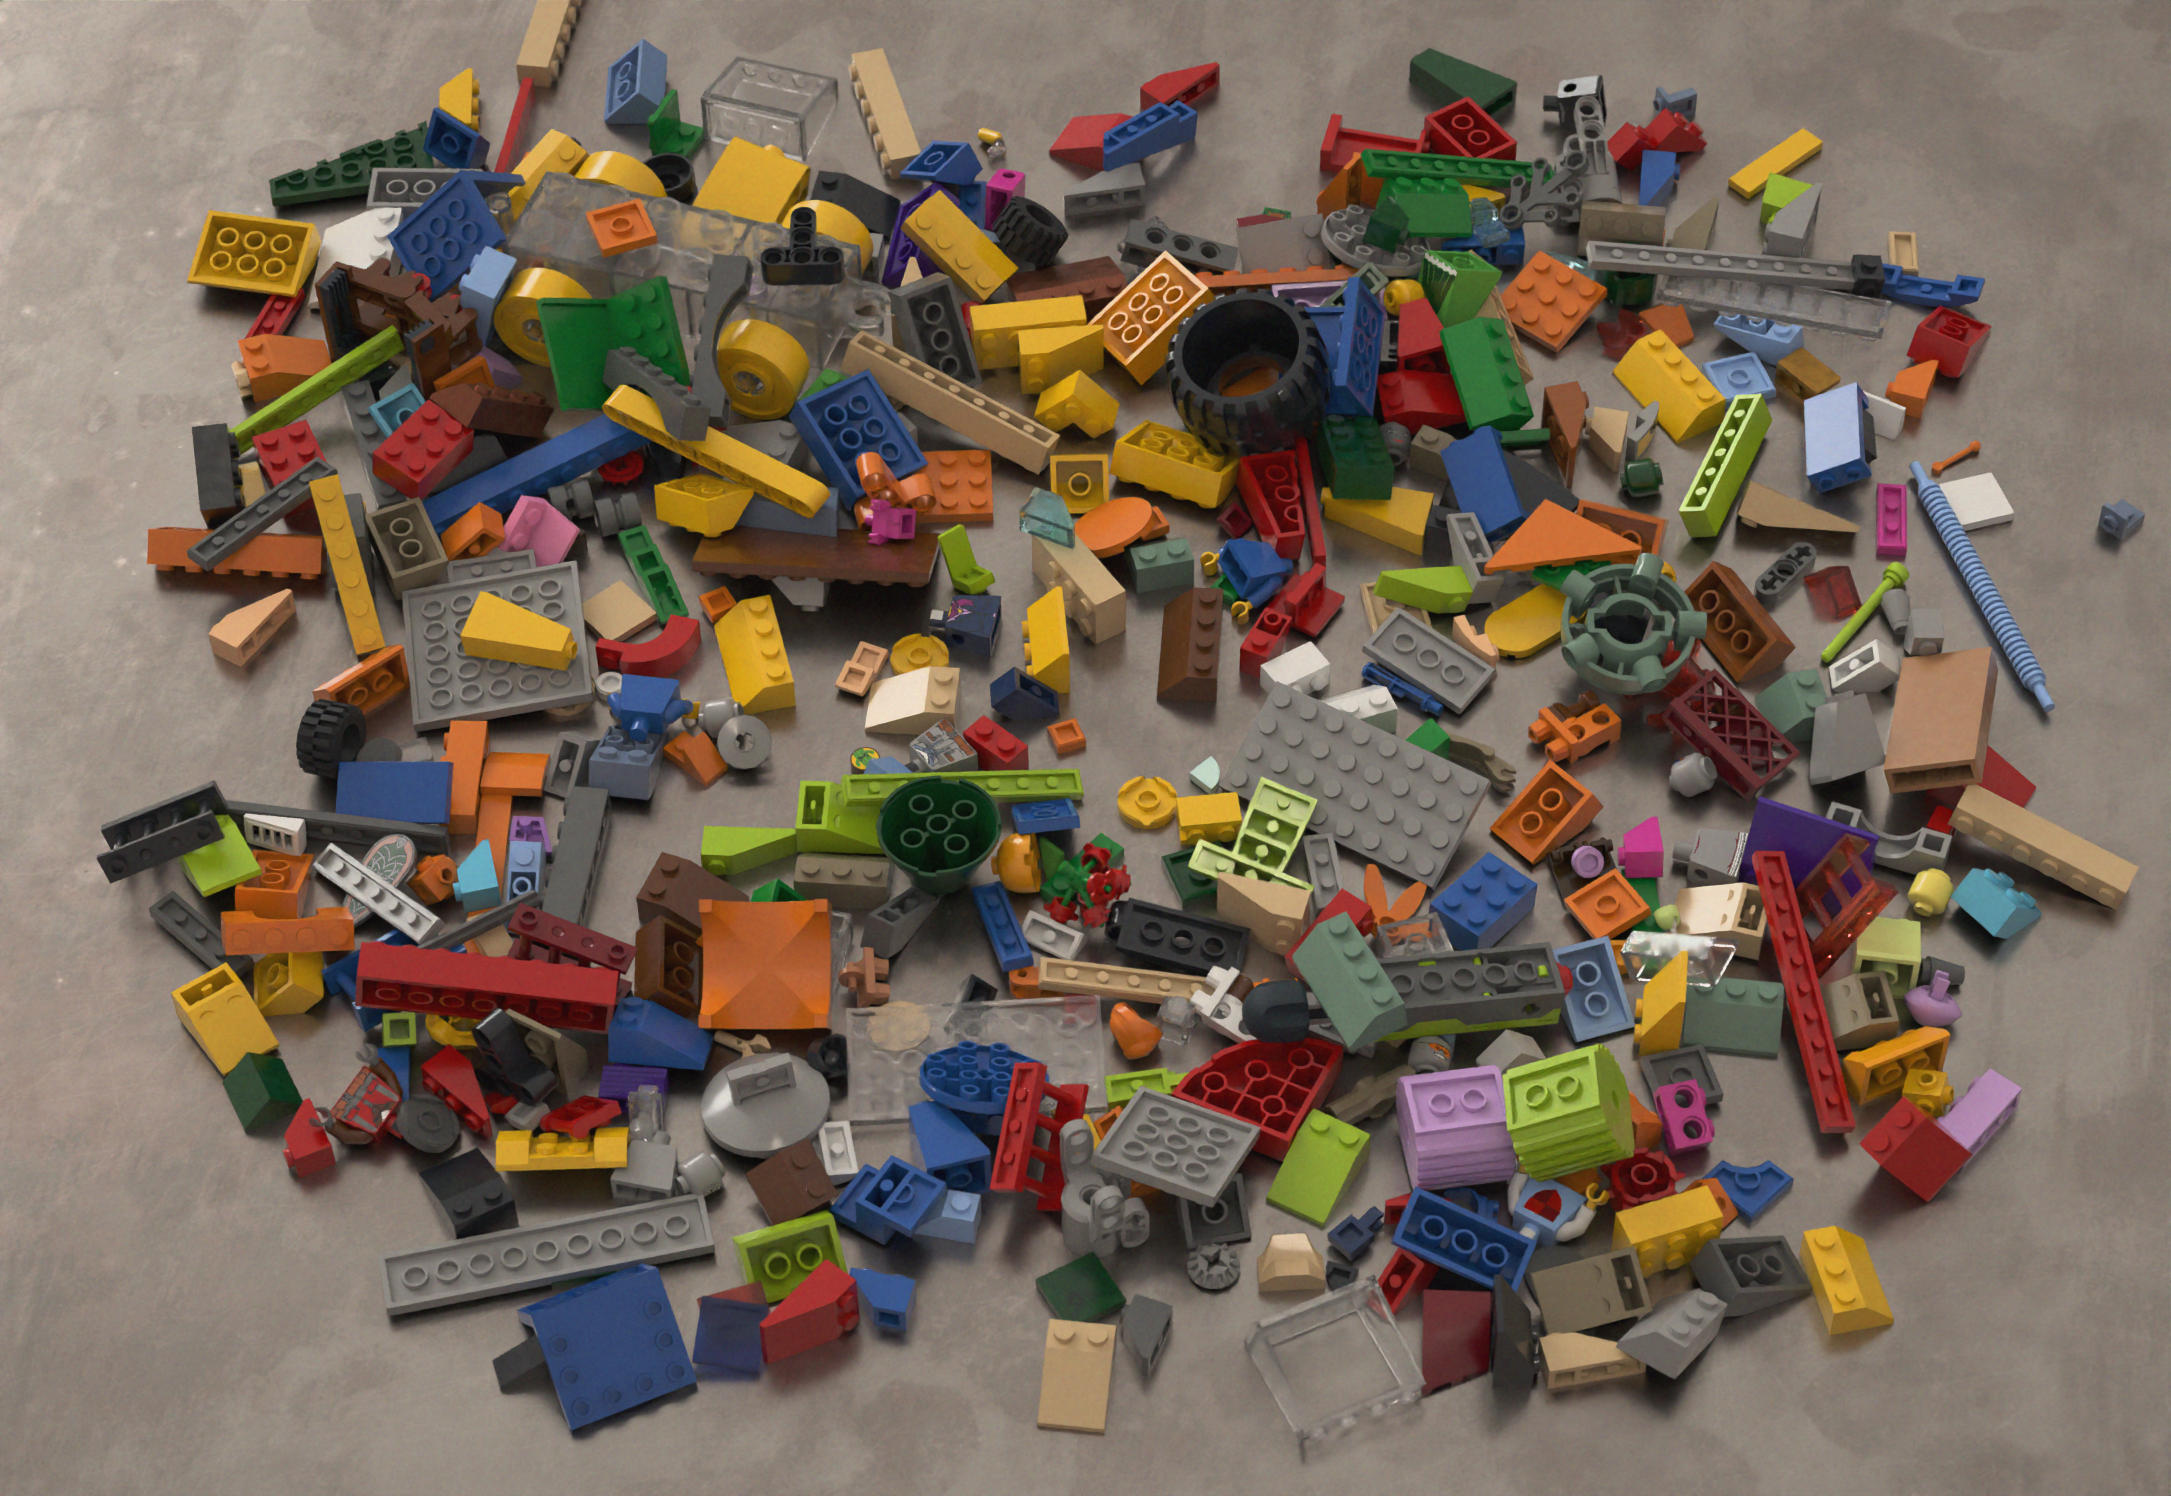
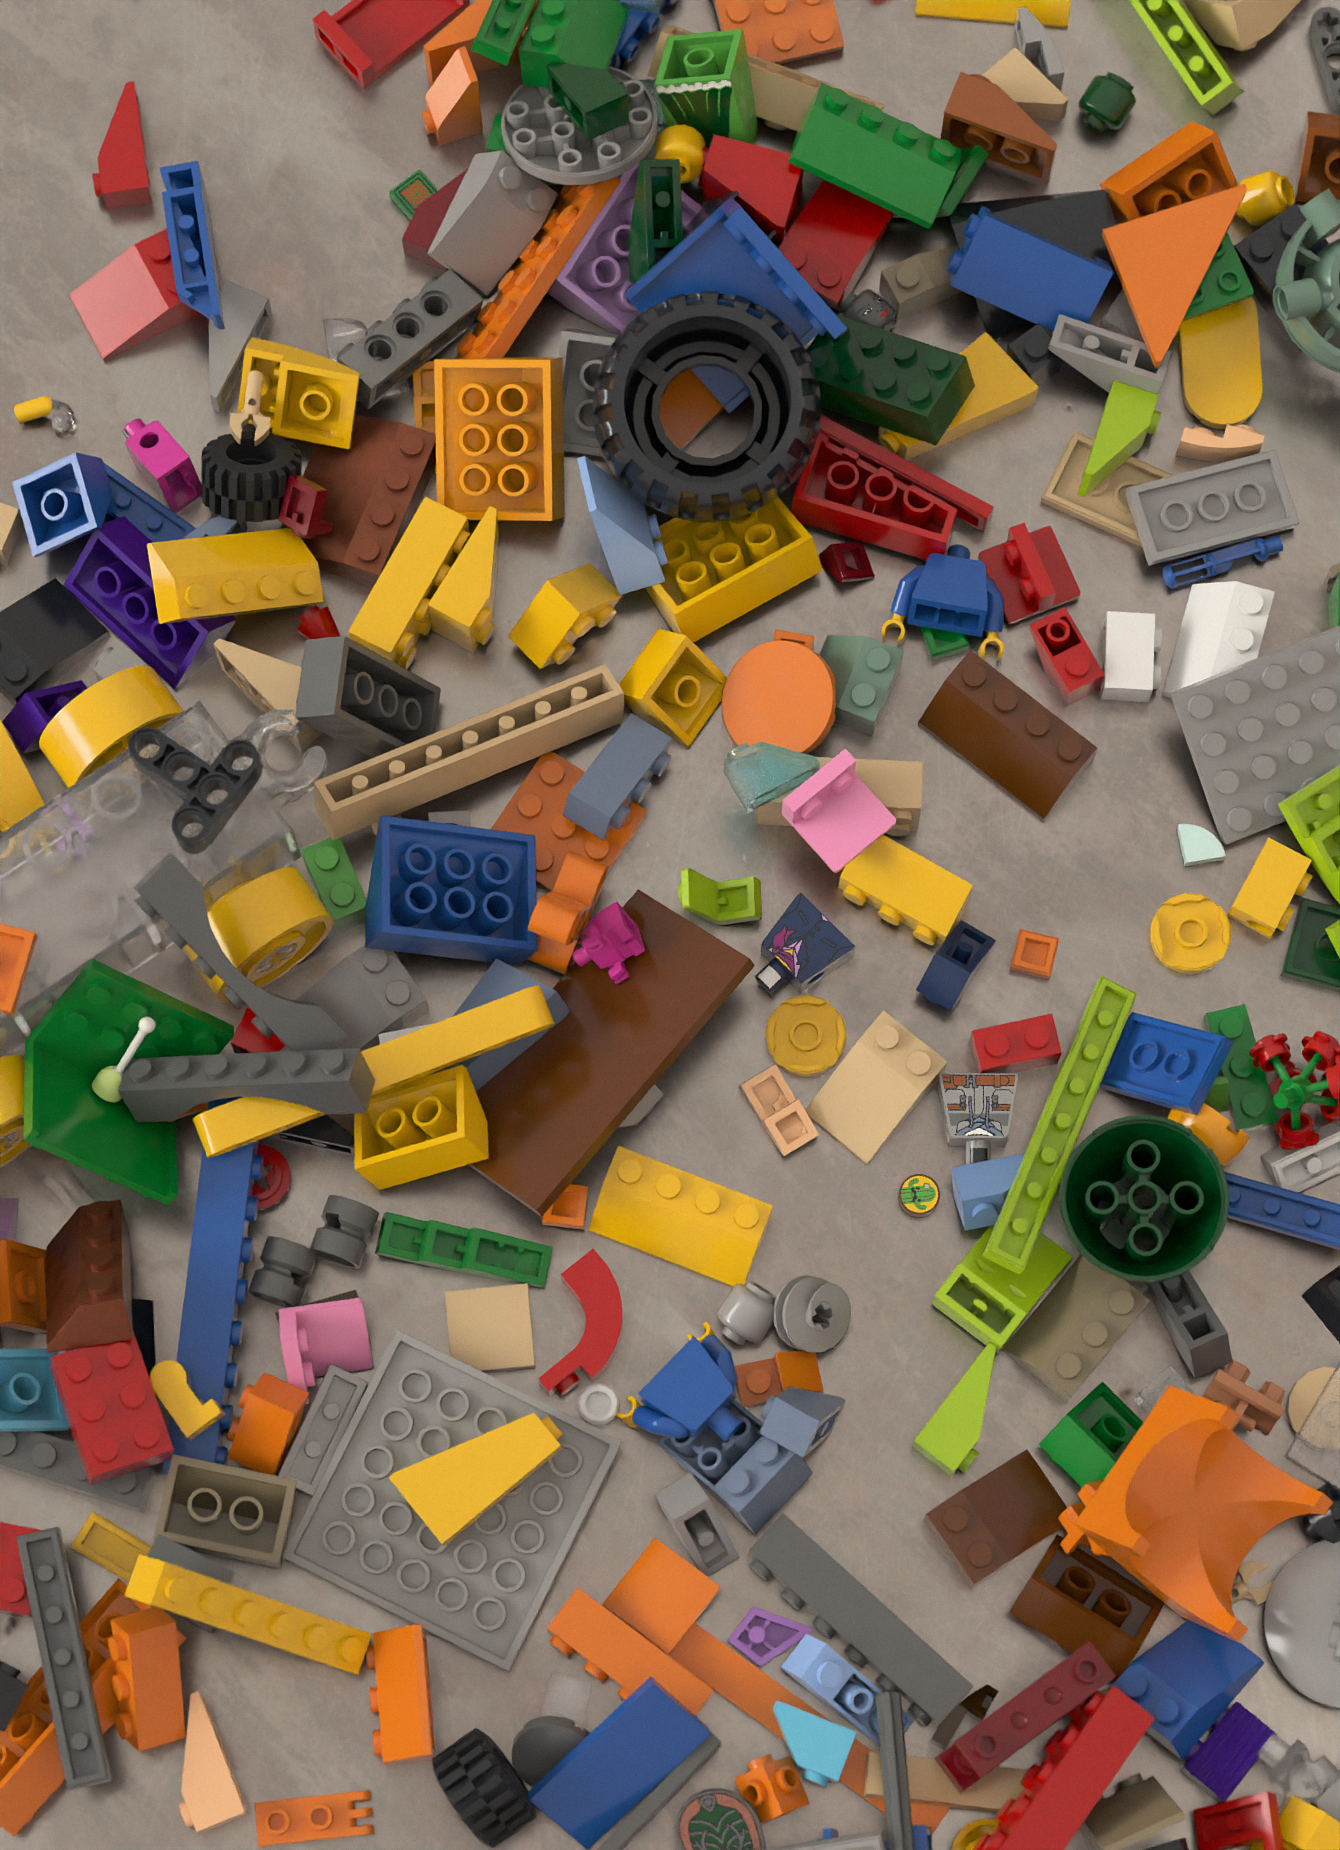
camera: 55 degrees left, 25 degrees up
none -> hinge [92,1017,155,1102]
none -> orange brick [108,1607,186,1752]
none -> yellow leg [150,1360,226,1440]
none -> tan bar [229,371,271,446]
none -> yellow slope [238,337,360,449]
none -> orange hinge [255,1790,374,1847]
none -> dark red bracket [278,475,333,539]
none -> sand blue brick [563,713,672,840]
none -> light blue slope [577,456,668,595]
none -> sand blue slope [759,1387,846,1457]
none -> bright pink bracket [782,749,896,873]

